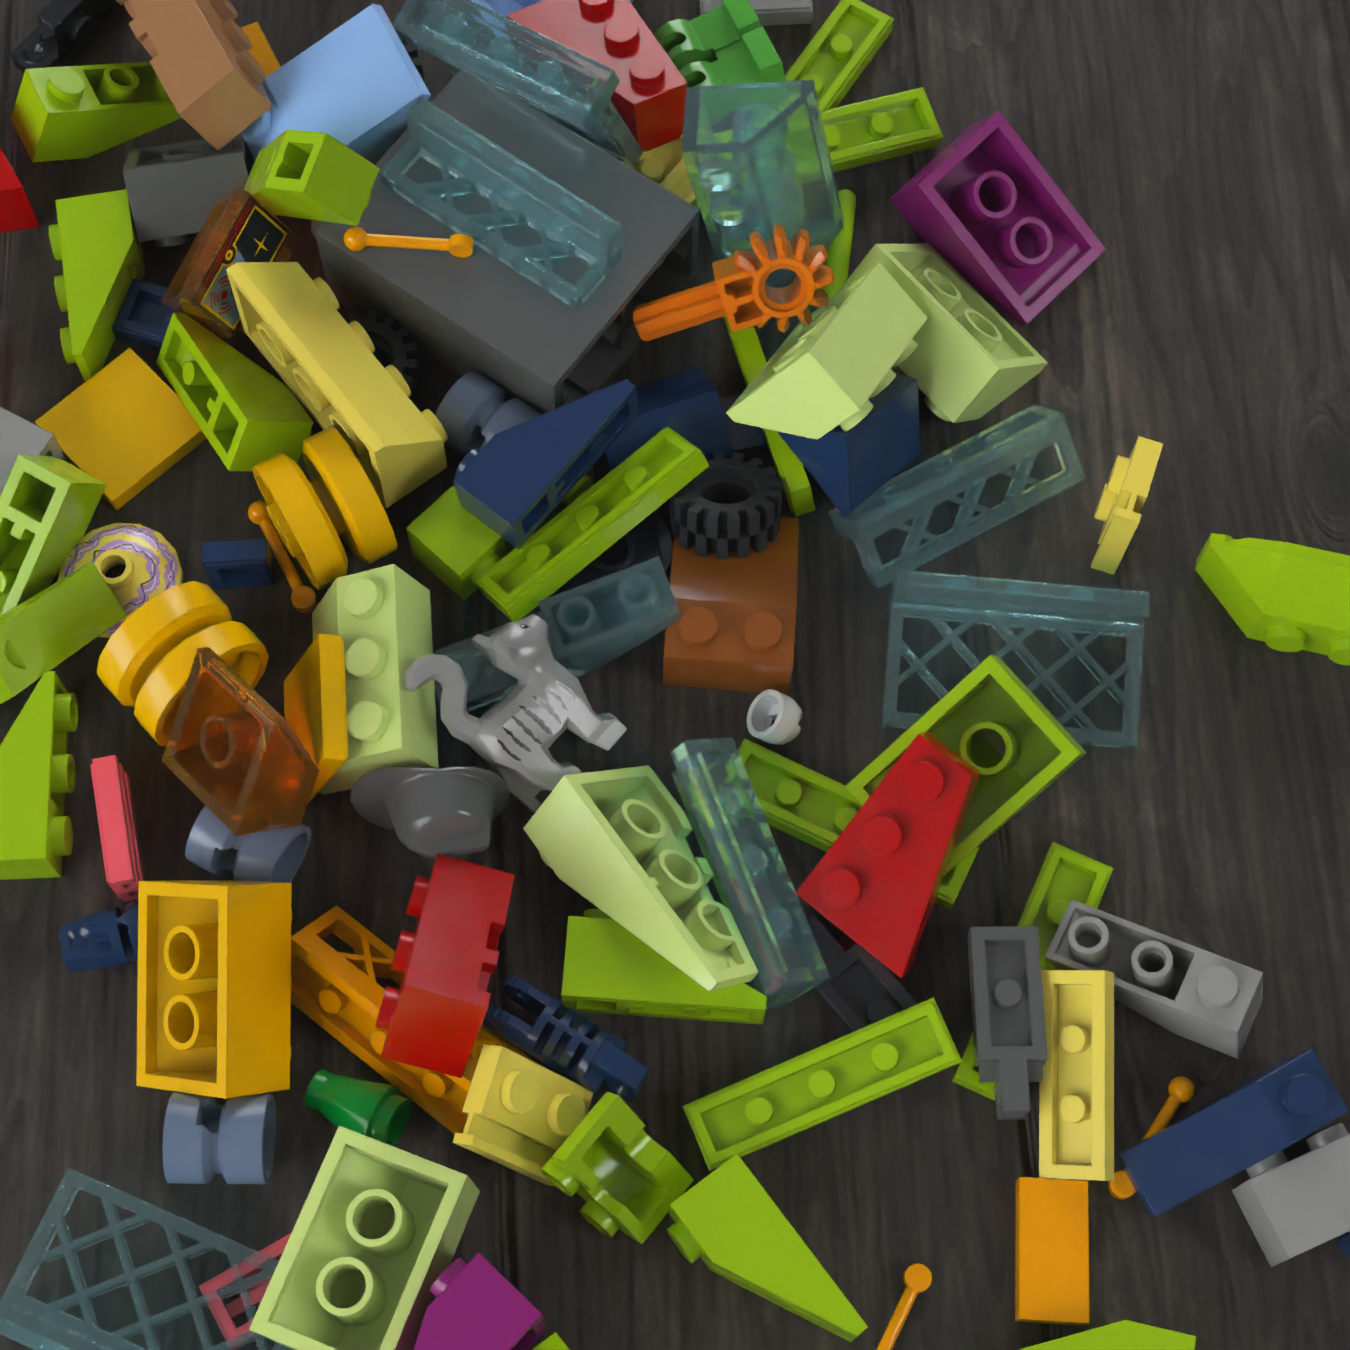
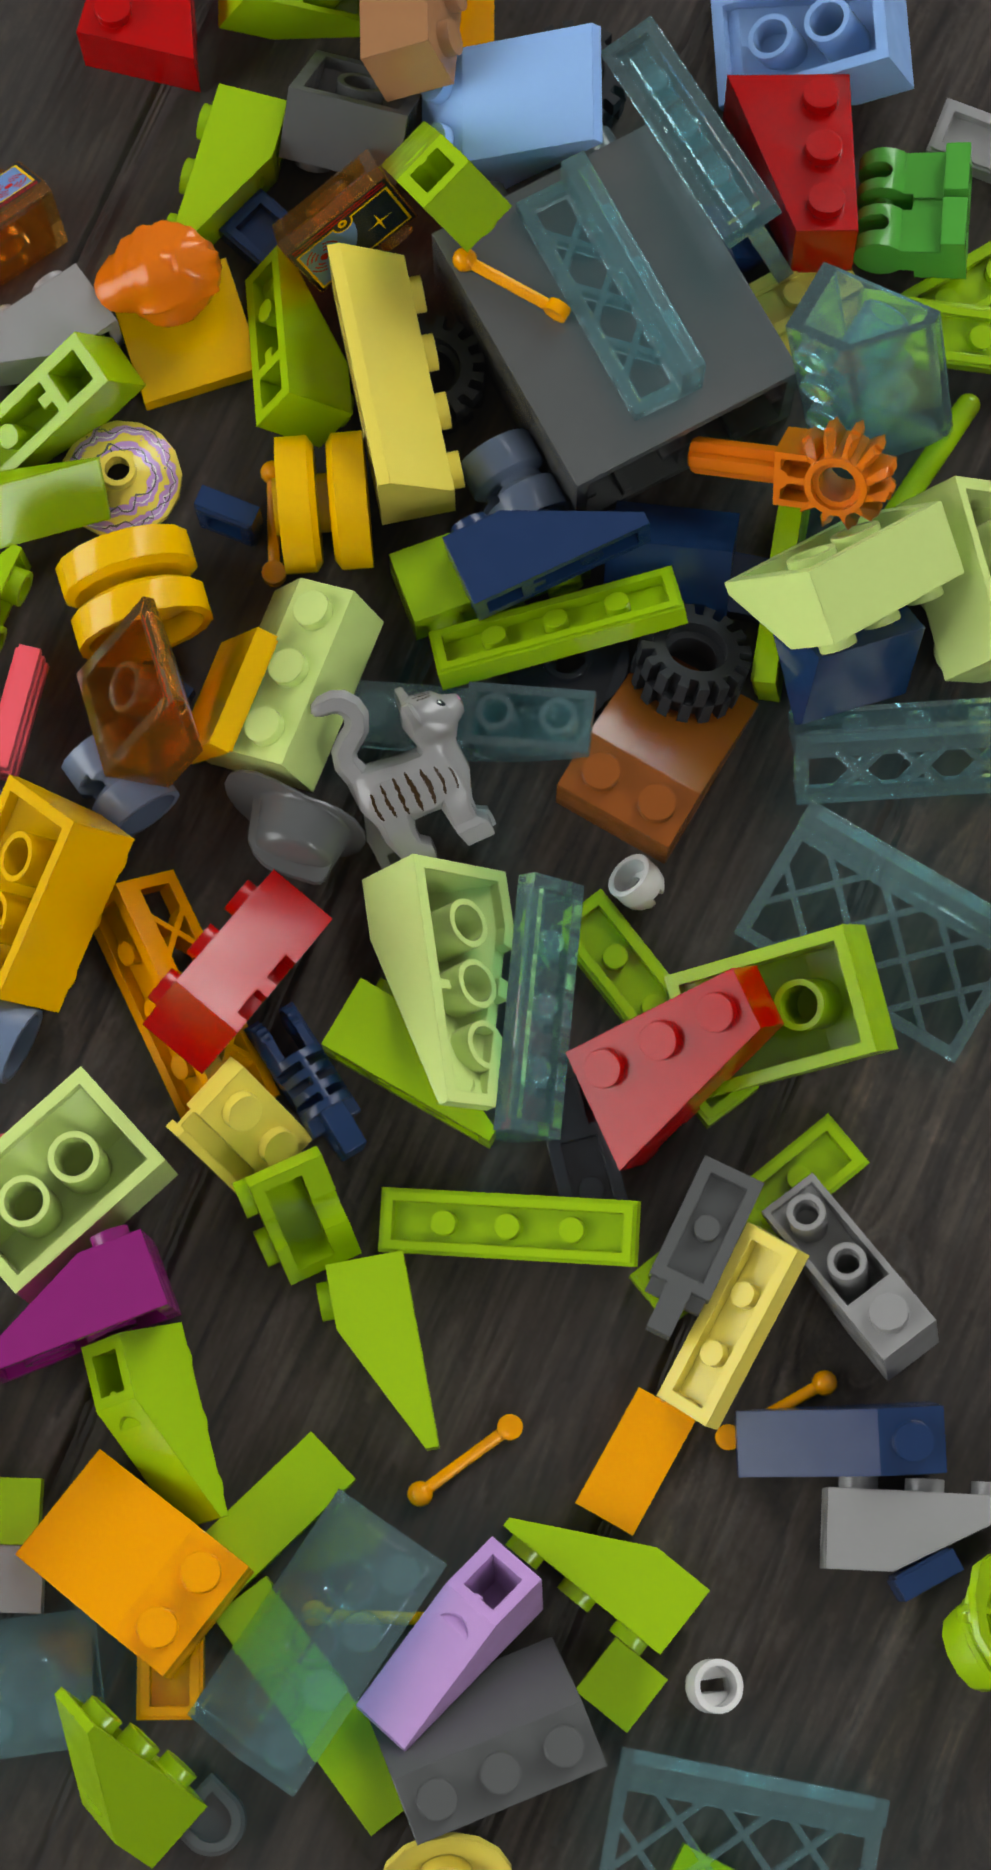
camera: 30 degrees right, 10 degrees up
green cone [304,1069,412,1147] -> none
none -> orange hair [94,220,223,328]

